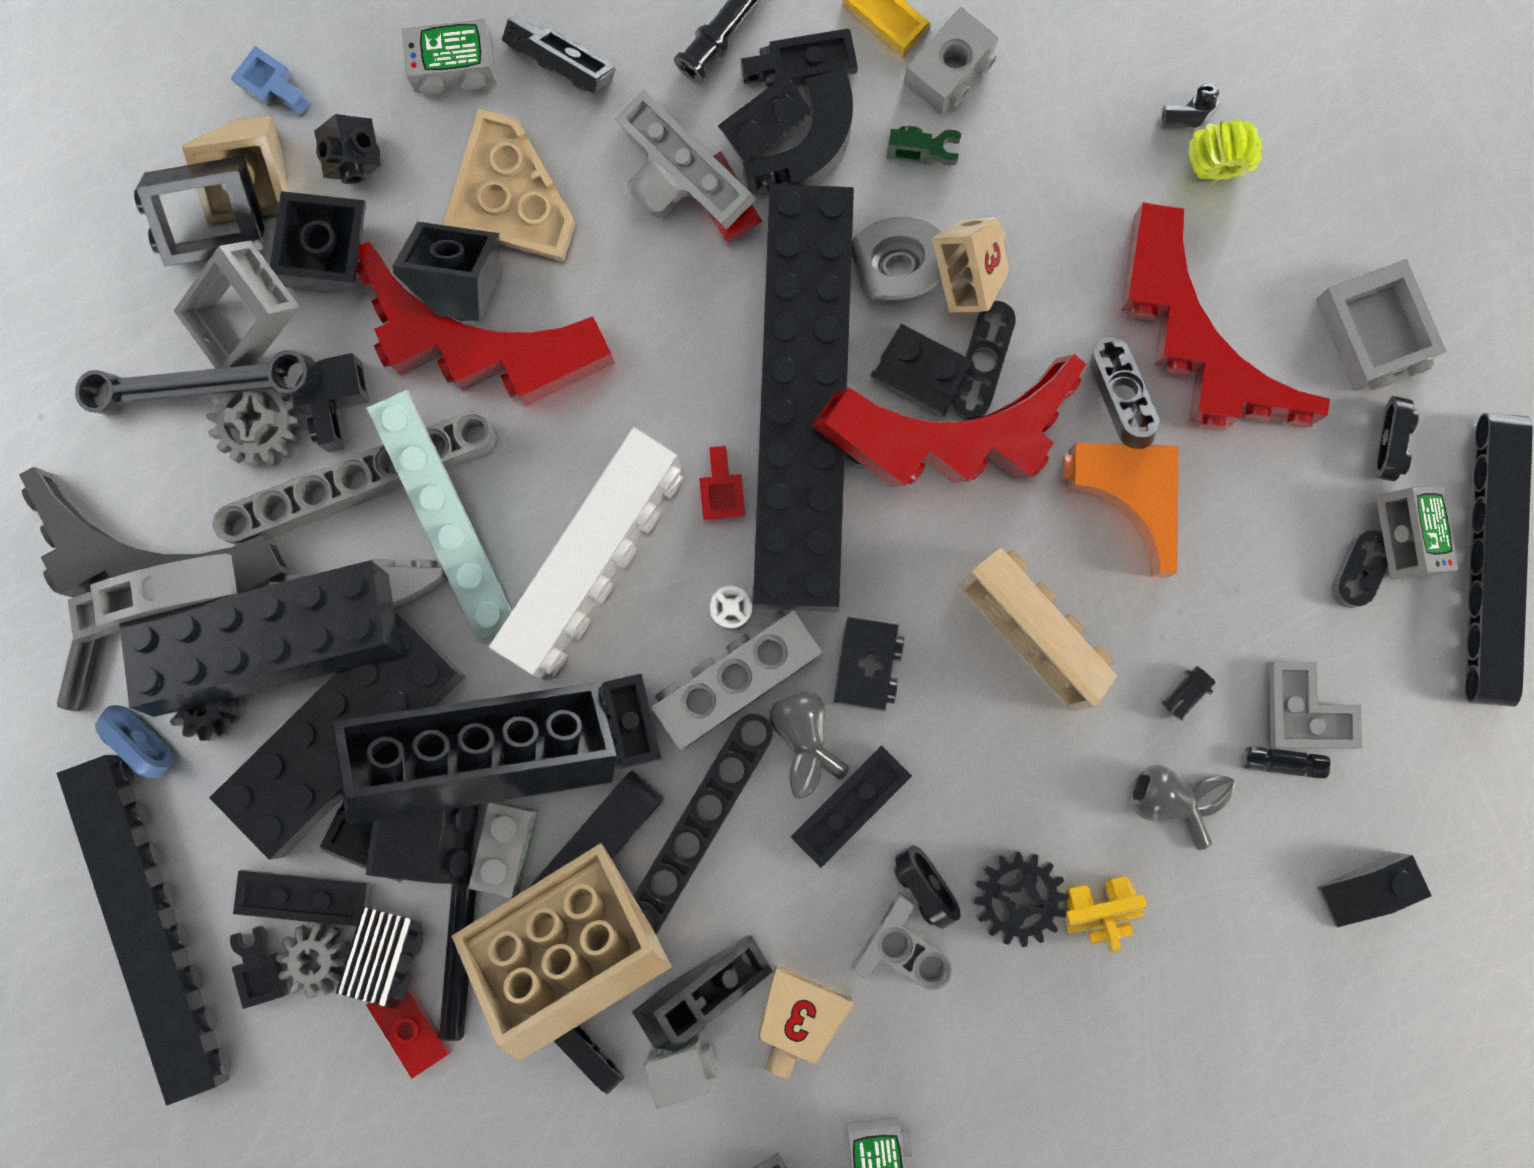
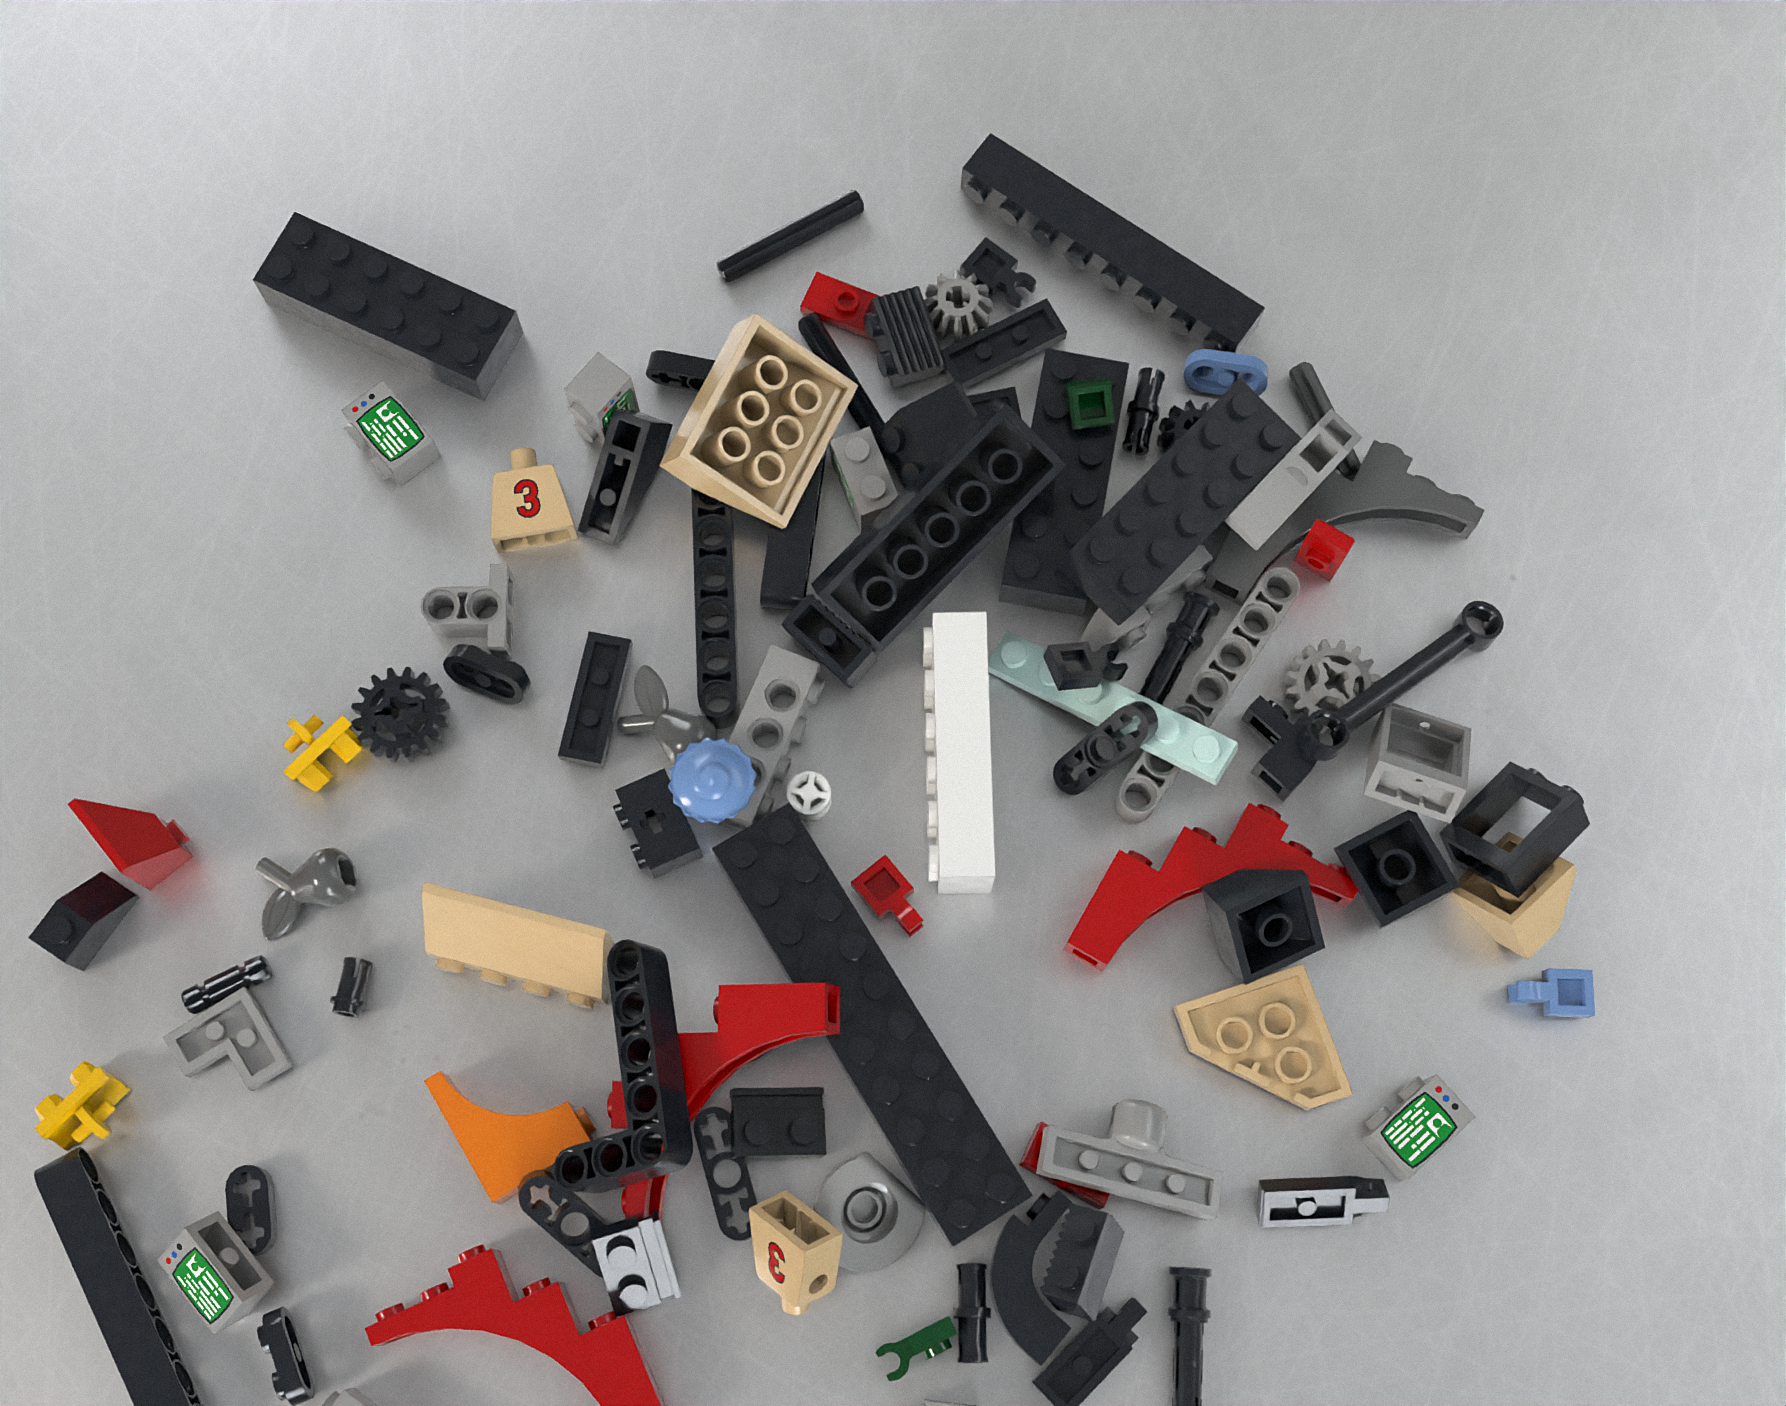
camera: 140 degrees right, 10 degrees down
black brick [314,114,381,184] -> none
none -> yellow hips [35,1061,130,1151]
none -> red slope [68,798,194,891]
none -> black beam [553,939,693,1194]
none -> plate [590,1210,682,1317]
none -> medium blue piece [668,737,757,824]
none -> black axle [716,190,864,282]
none -> black pin [953,1263,991,1363]
none -> black plate [1043,642,1128,691]
none -> black beam [1053,701,1158,795]
none -> dark green slope [1064,378,1115,430]
none -> black pin [1122,367,1165,455]
none -> black pin [1138,591,1220,705]
none -> red plate [1293,519,1355,582]

